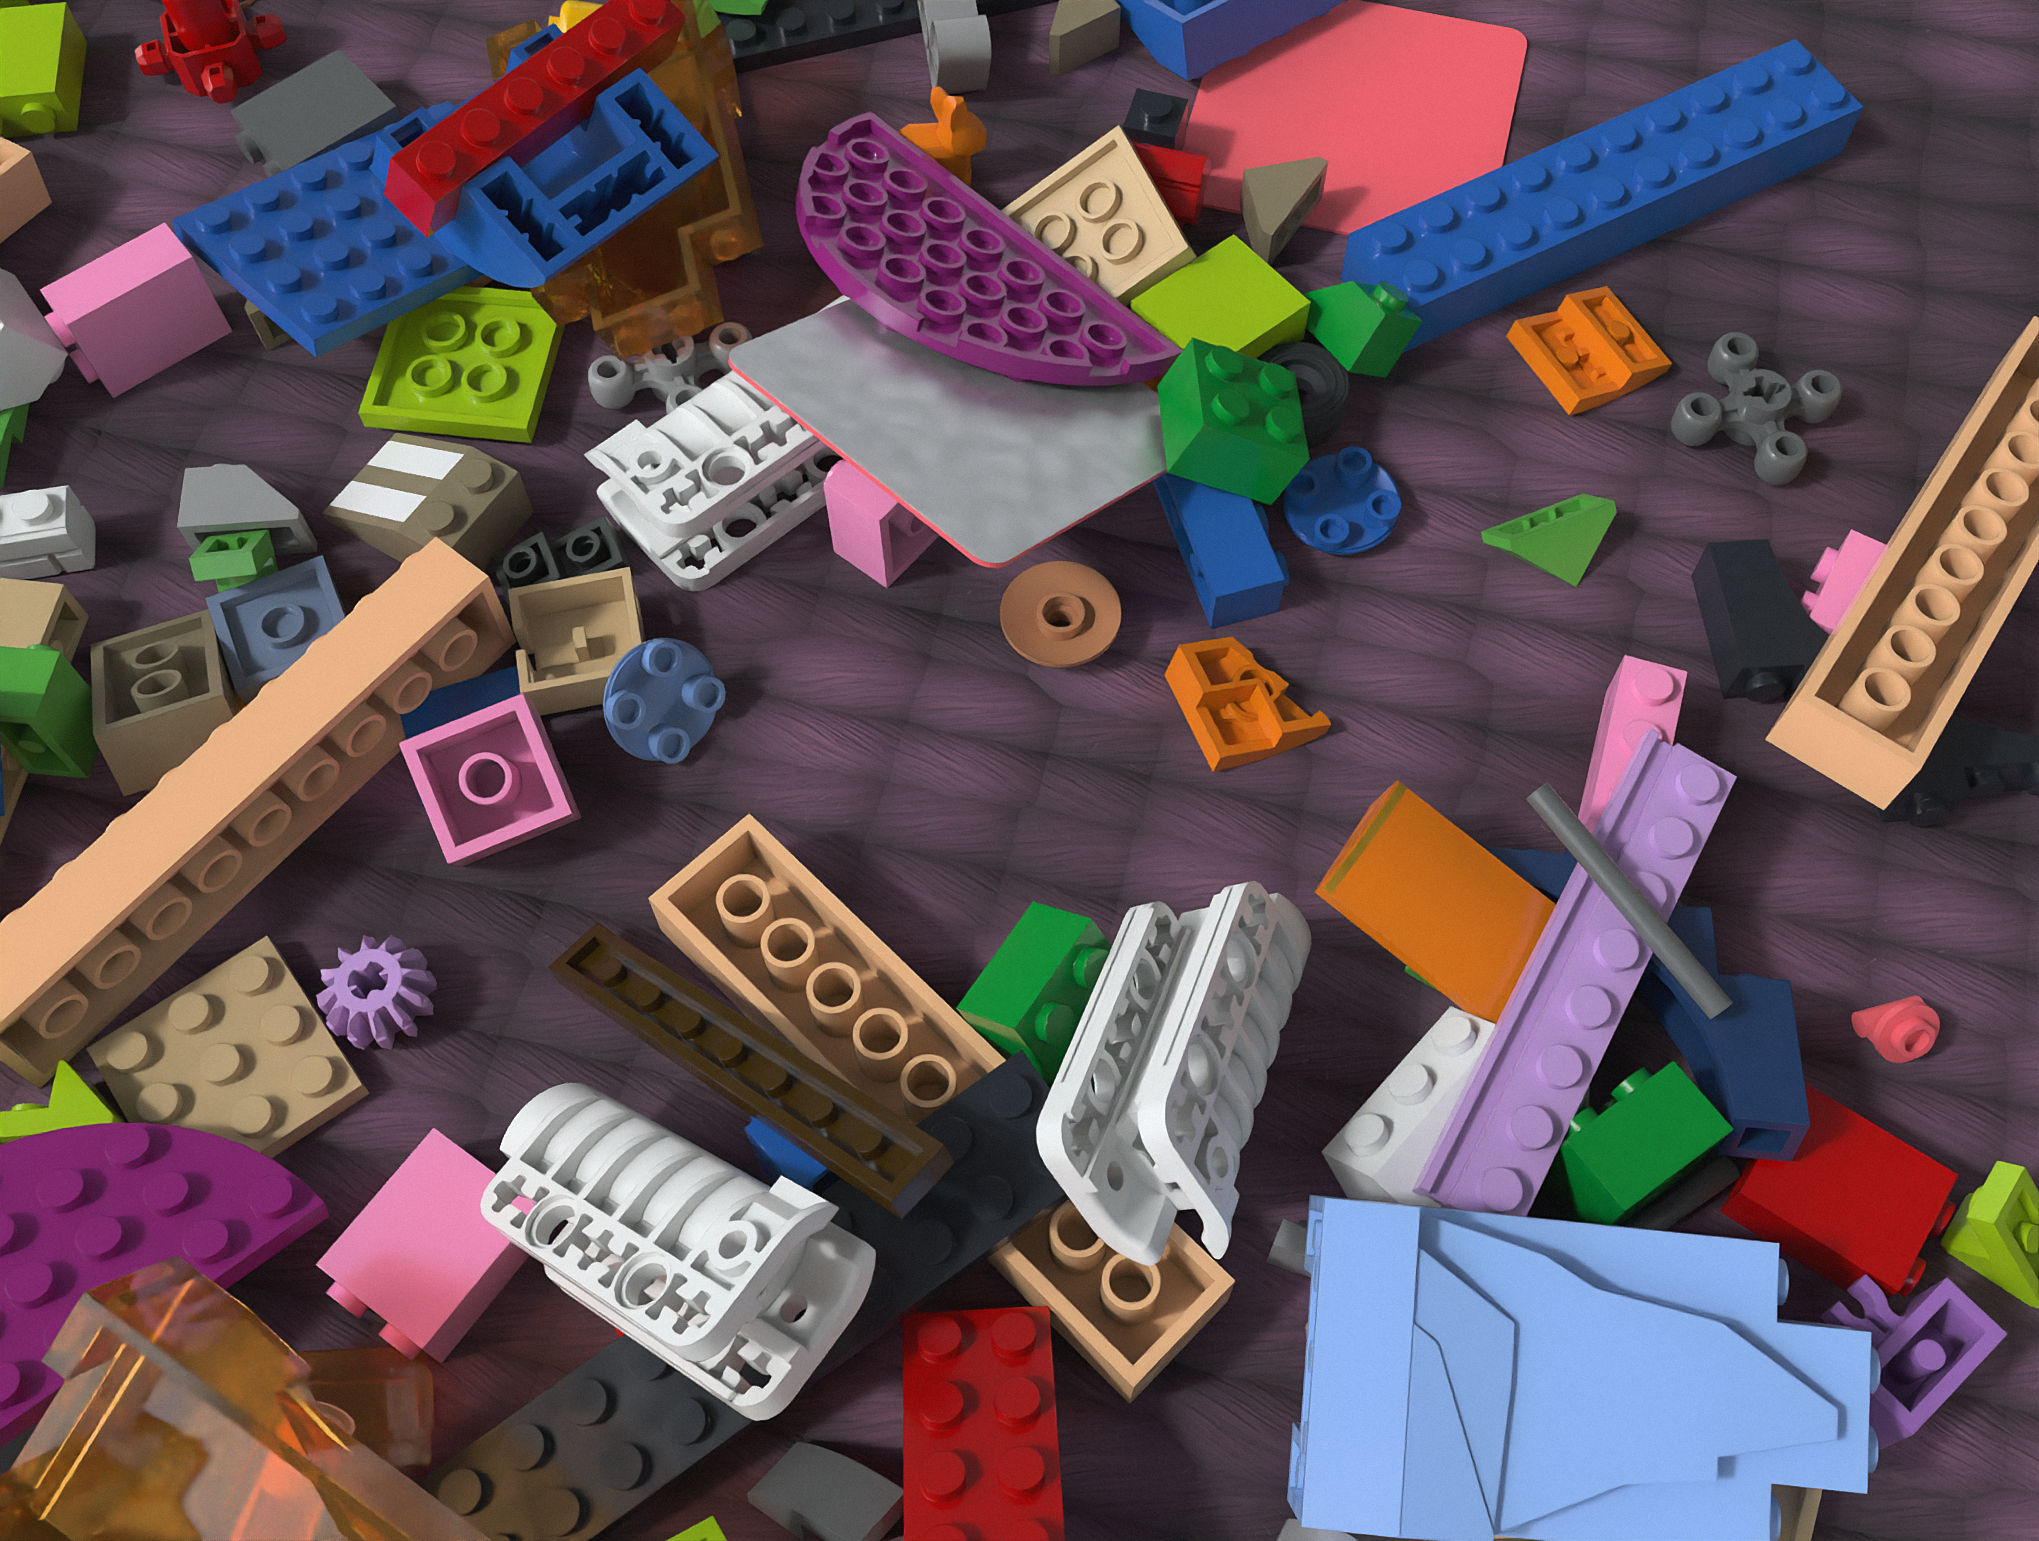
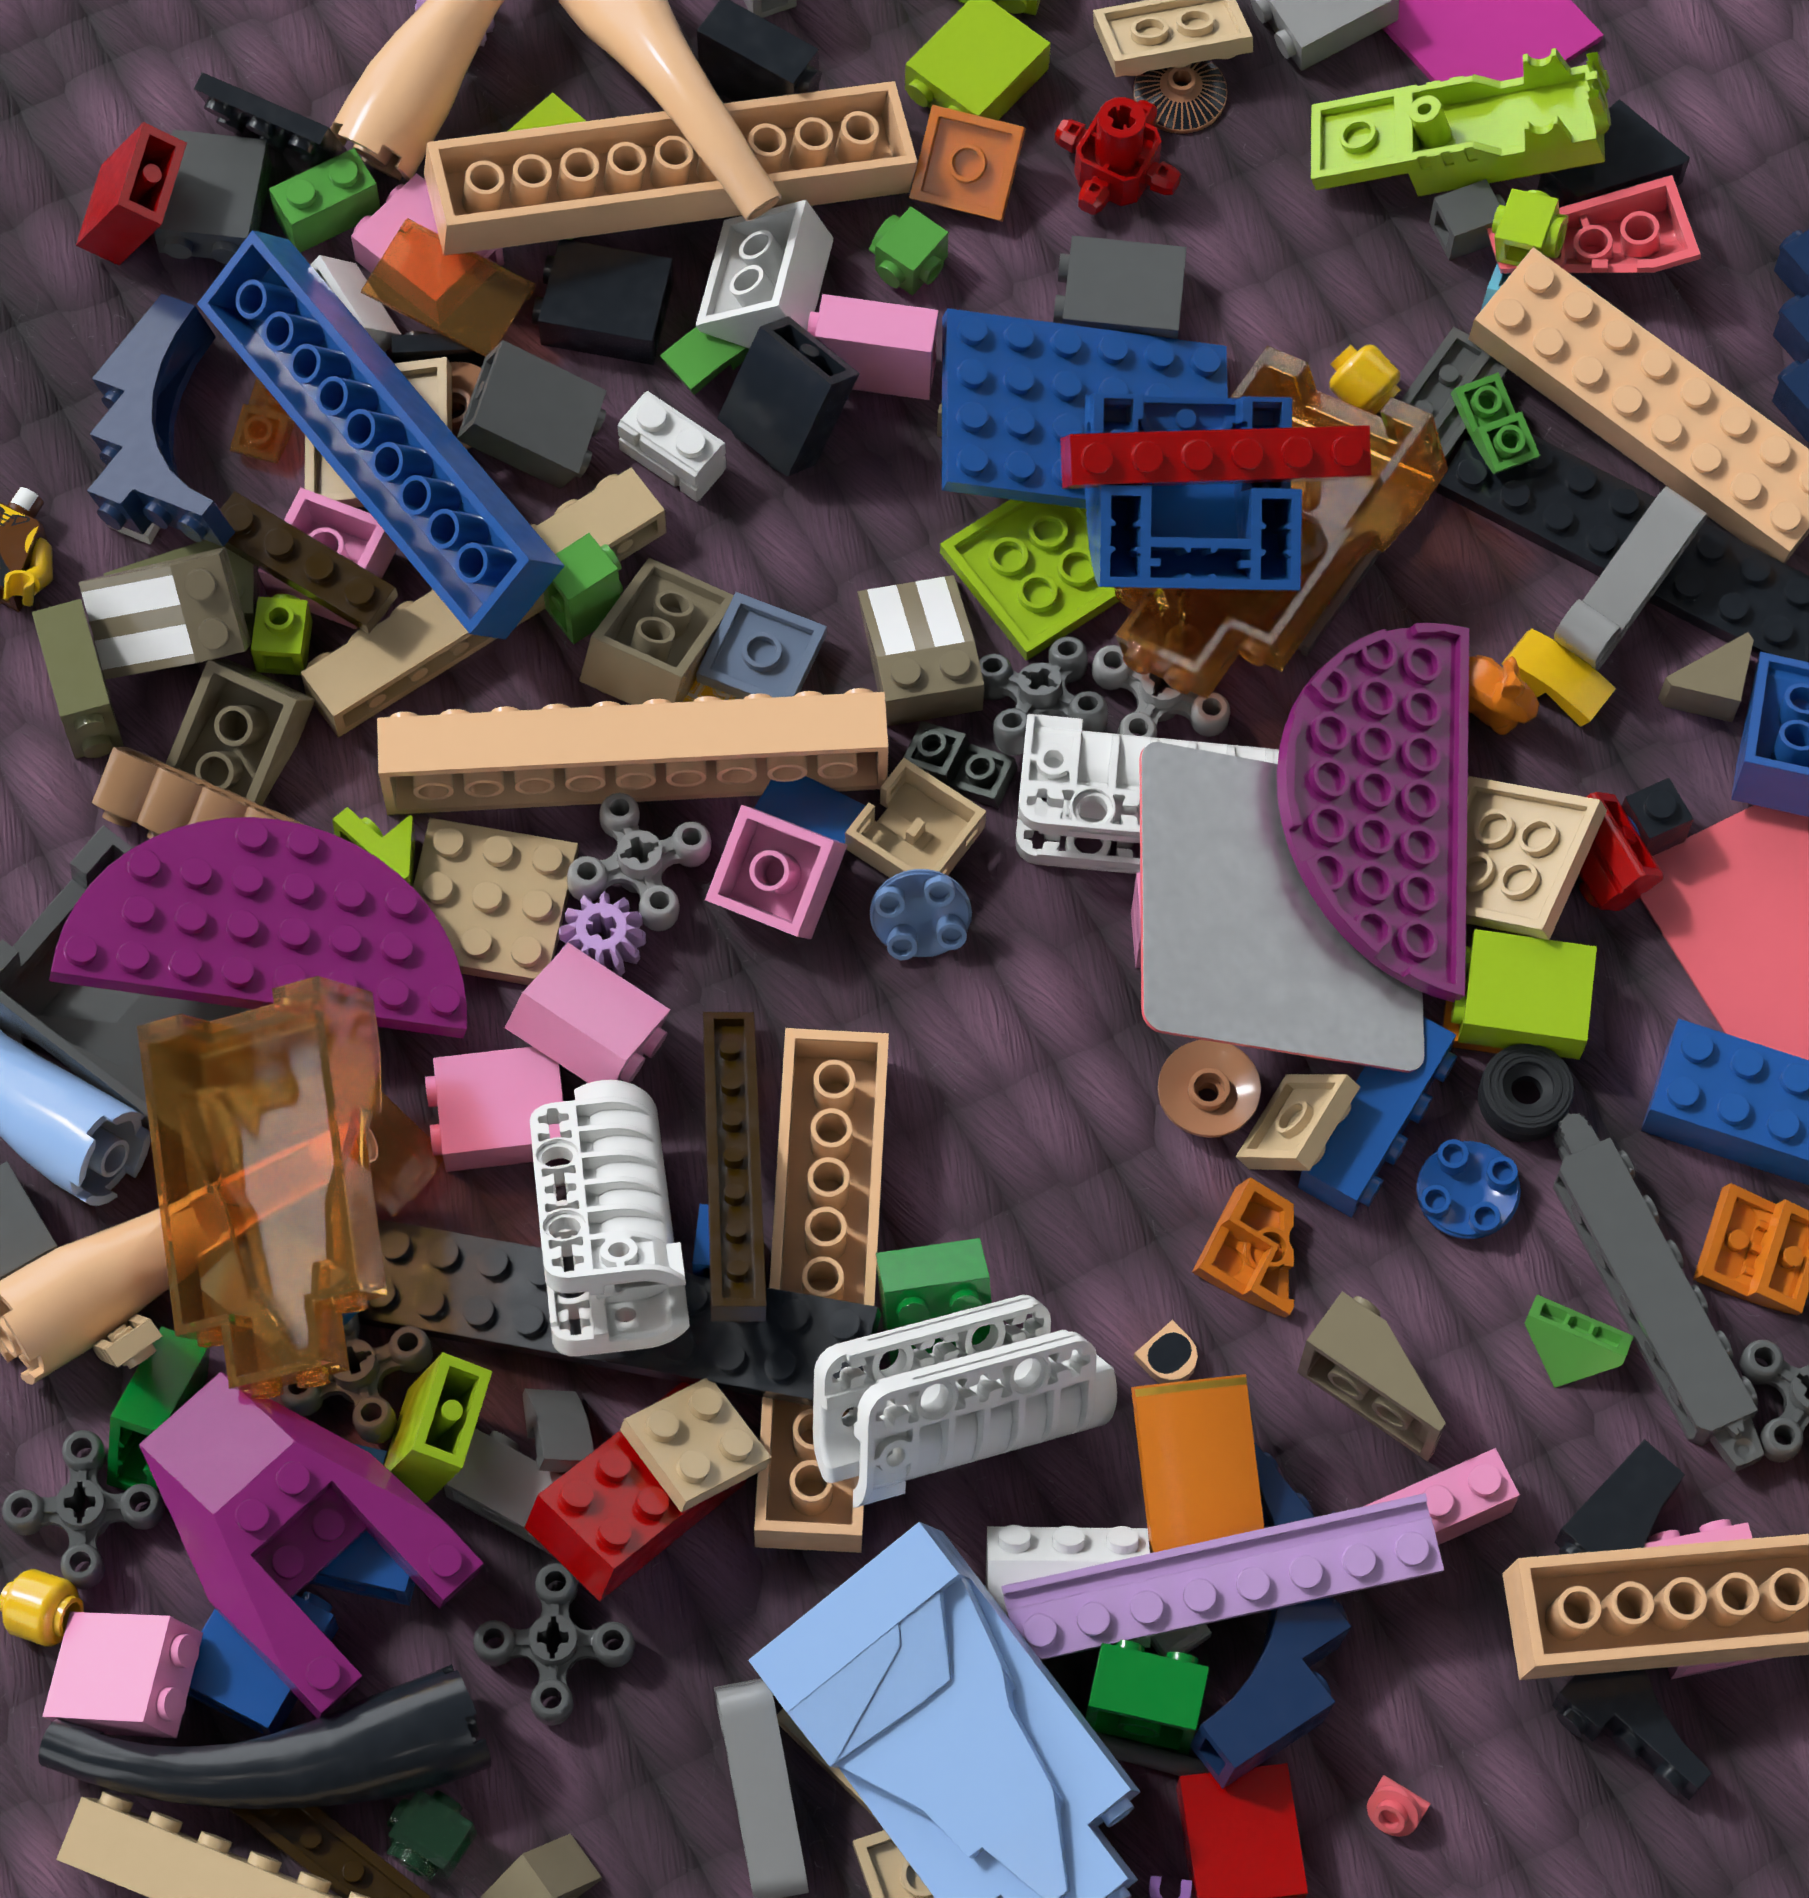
camera: 45 degrees right, 5 degrees up
light grey slope [177,464,318,555] -> none
bright green bracket [189,530,279,593] -> none
green brick [1157,337,1309,505] -> none
dark tan slope [1240,157,1329,266] -> none
green slope [1302,281,1423,378] -> none
dark grey bar [1526,782,1733,1019] -> none
none -> bright pink brick [505,943,670,1083]
none -> light grey gear [567,793,712,931]
none -> tan plate [620,1378,771,1512]
none -> black brick [717,316,860,477]
none -> bright green brick [869,206,949,296]
none -> orange plate [909,105,1026,222]
none -> dark grey gear [979,637,1109,756]
none -> tile [1133,1320,1198,1383]
none -> tan plate [1236,1074,1360,1171]
none -> dark tan slope [1297,1291,1446,1462]
none -> yellow slope [1501,629,1616,727]
none -> dark grey hinge [1553,1113,1764,1472]

